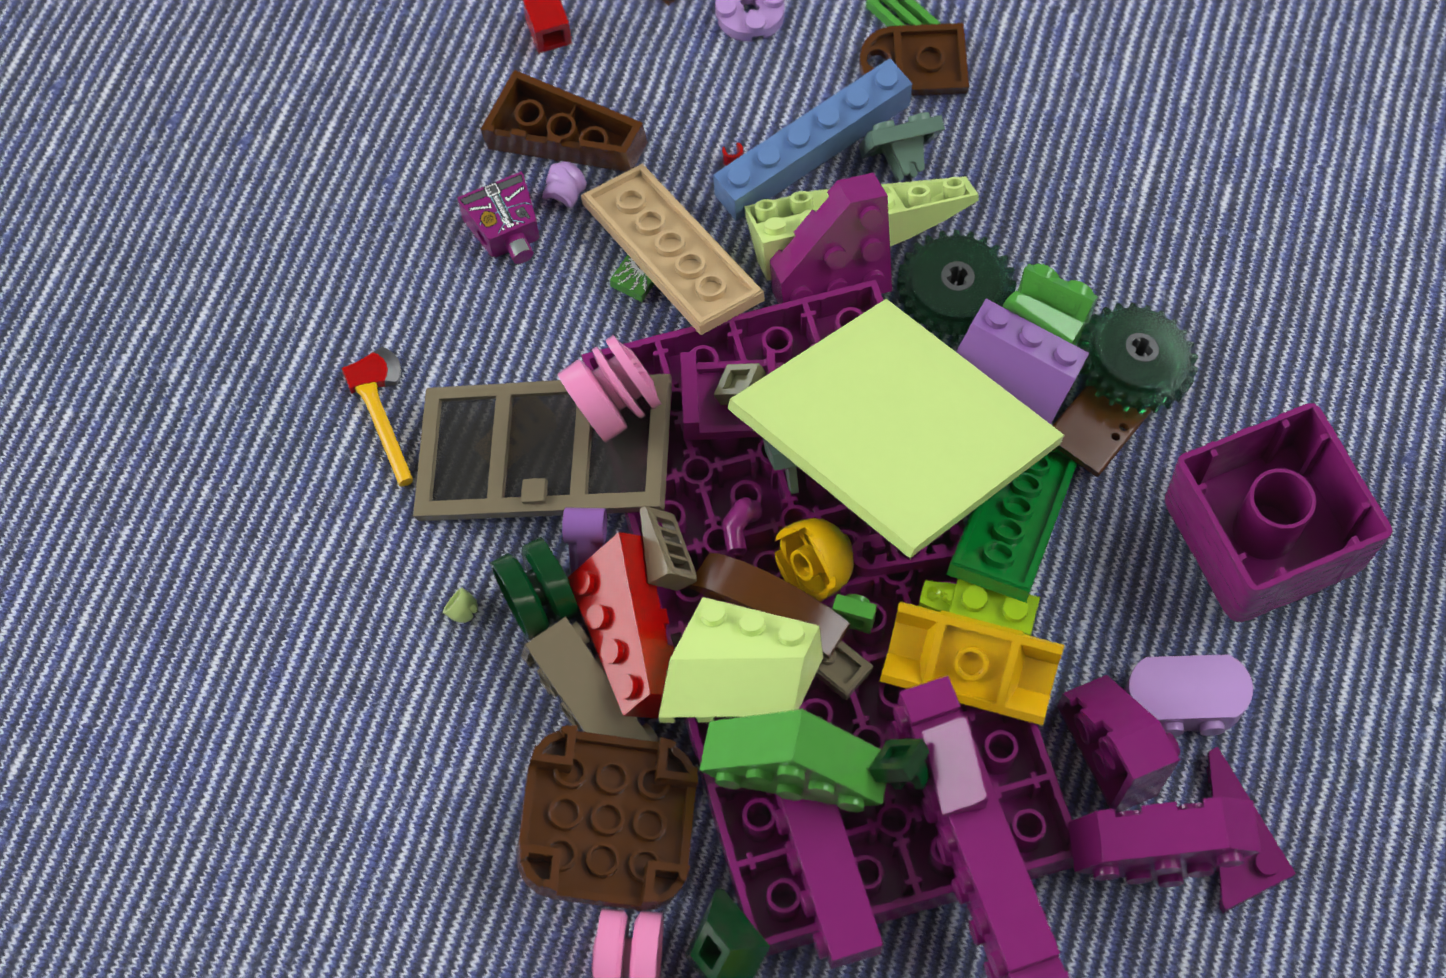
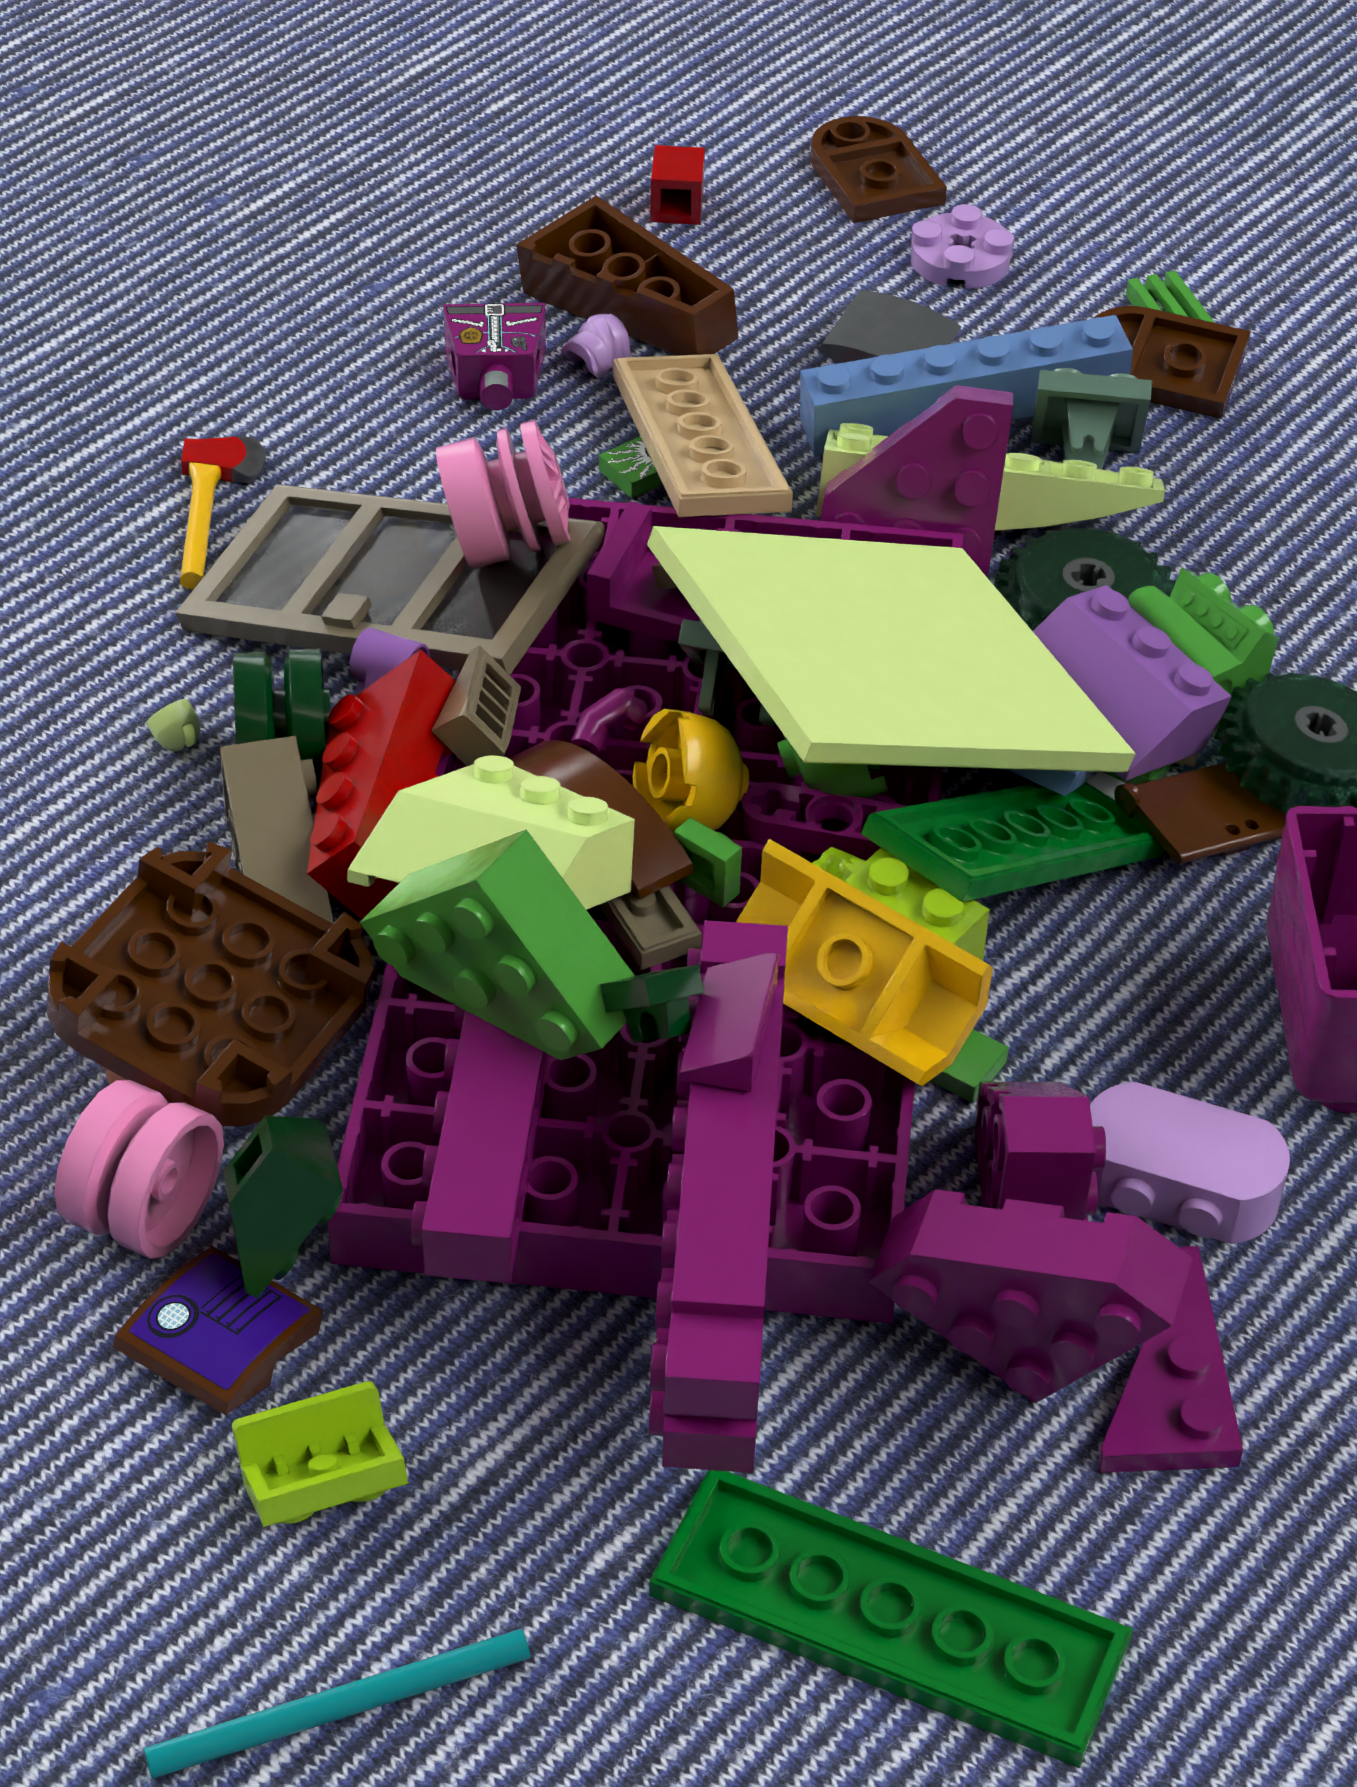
camera: 20 degrees right, 20 degrees down
none -> dark grey slope [818,290,962,364]

